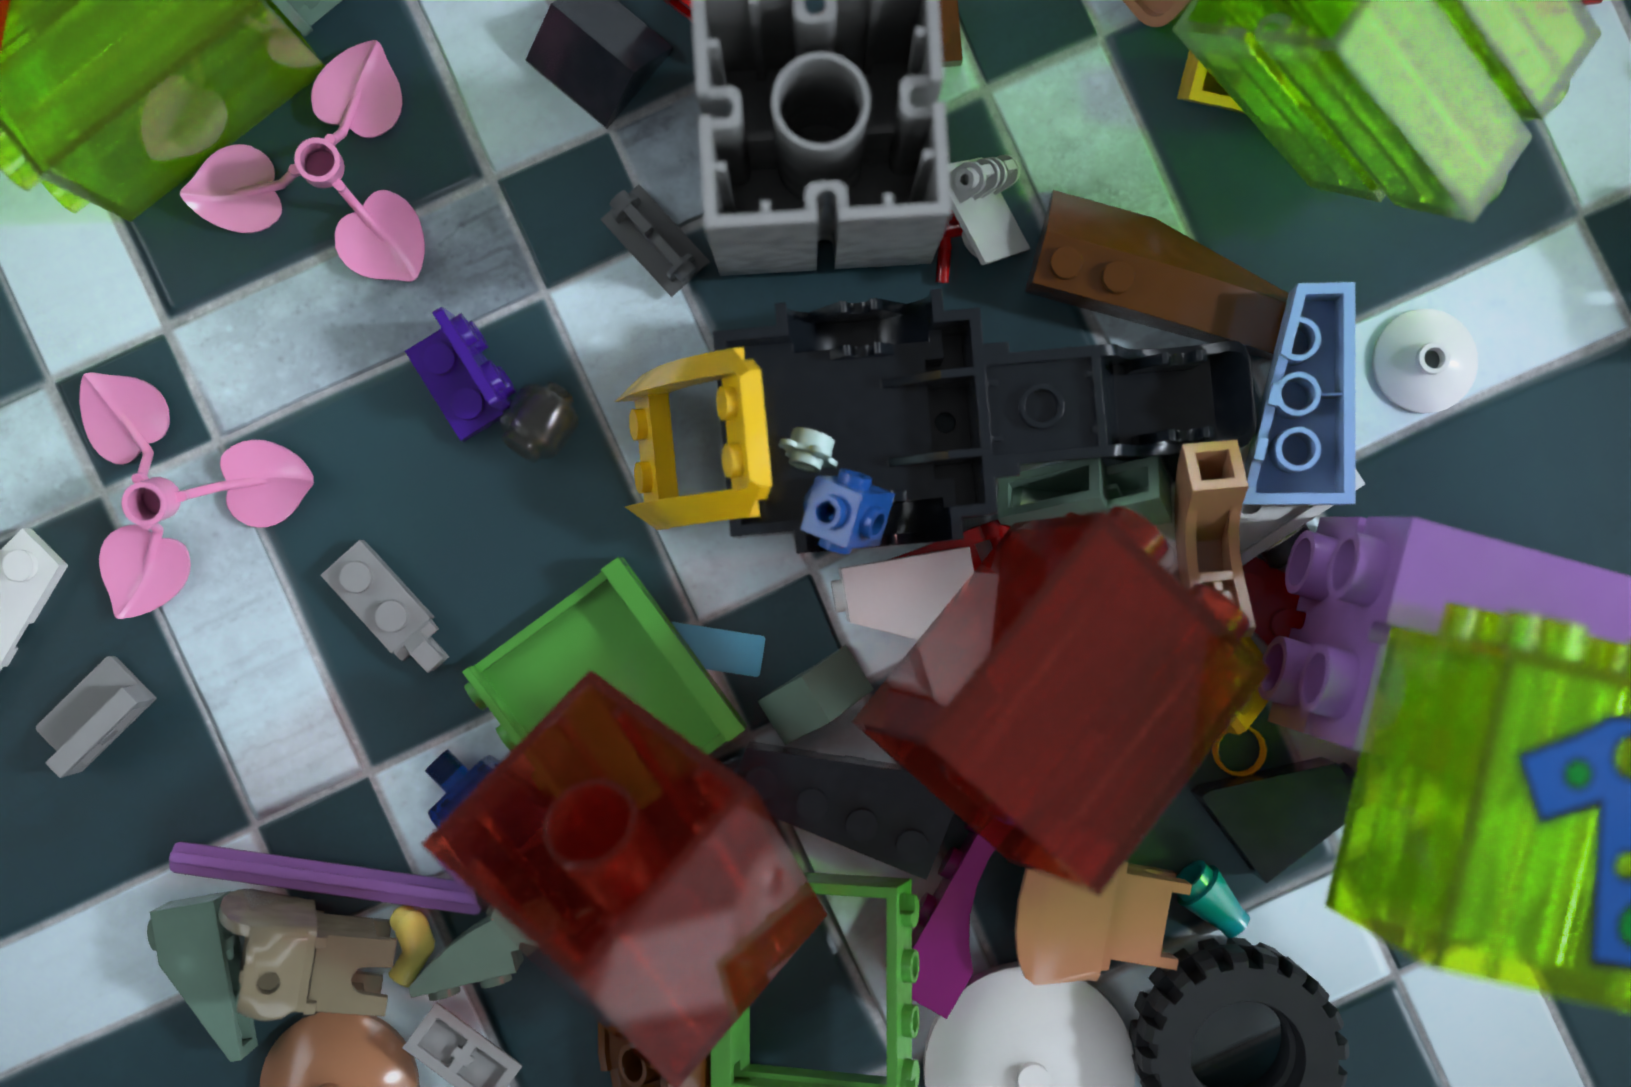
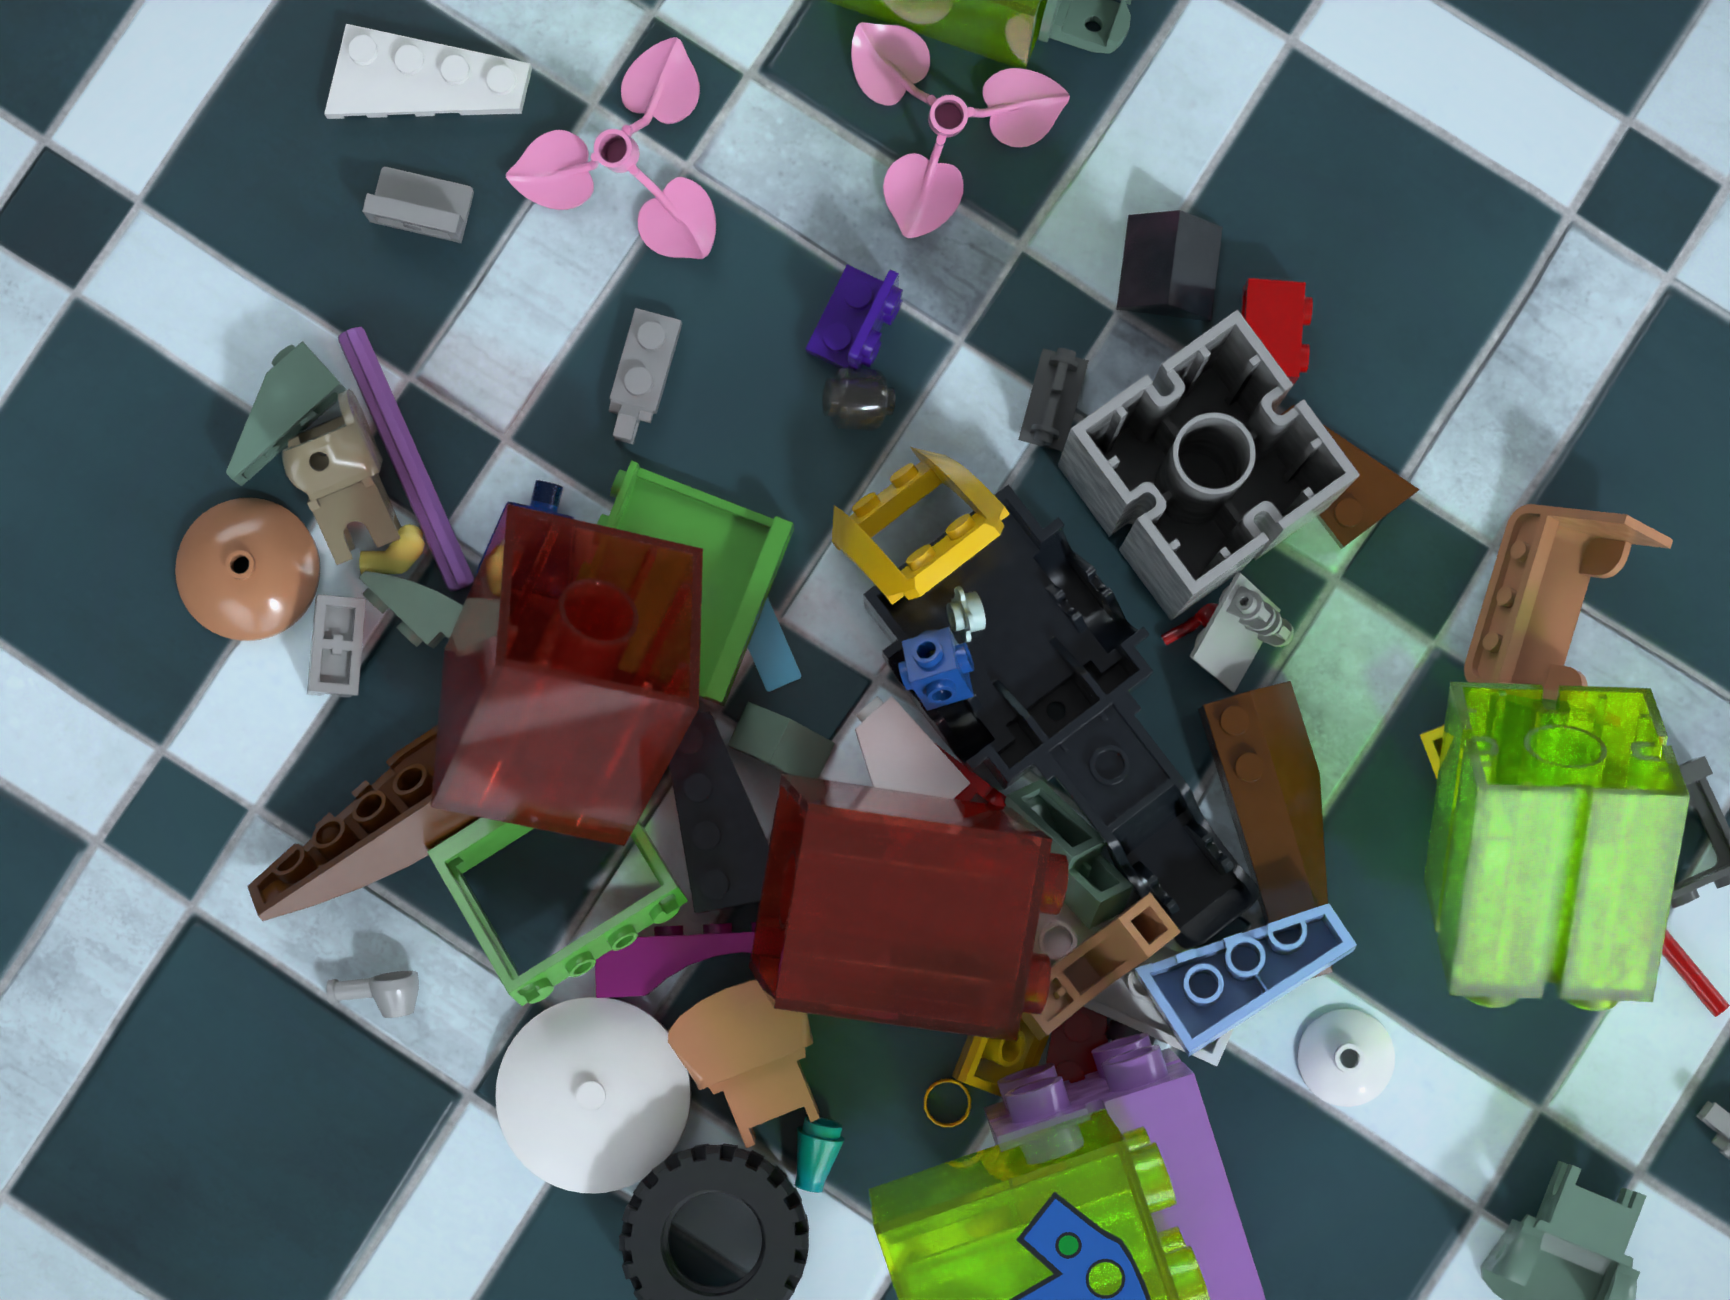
camera: 60 degrees right, 5 degrees down
black slope [1190,757,1369,883] -> none

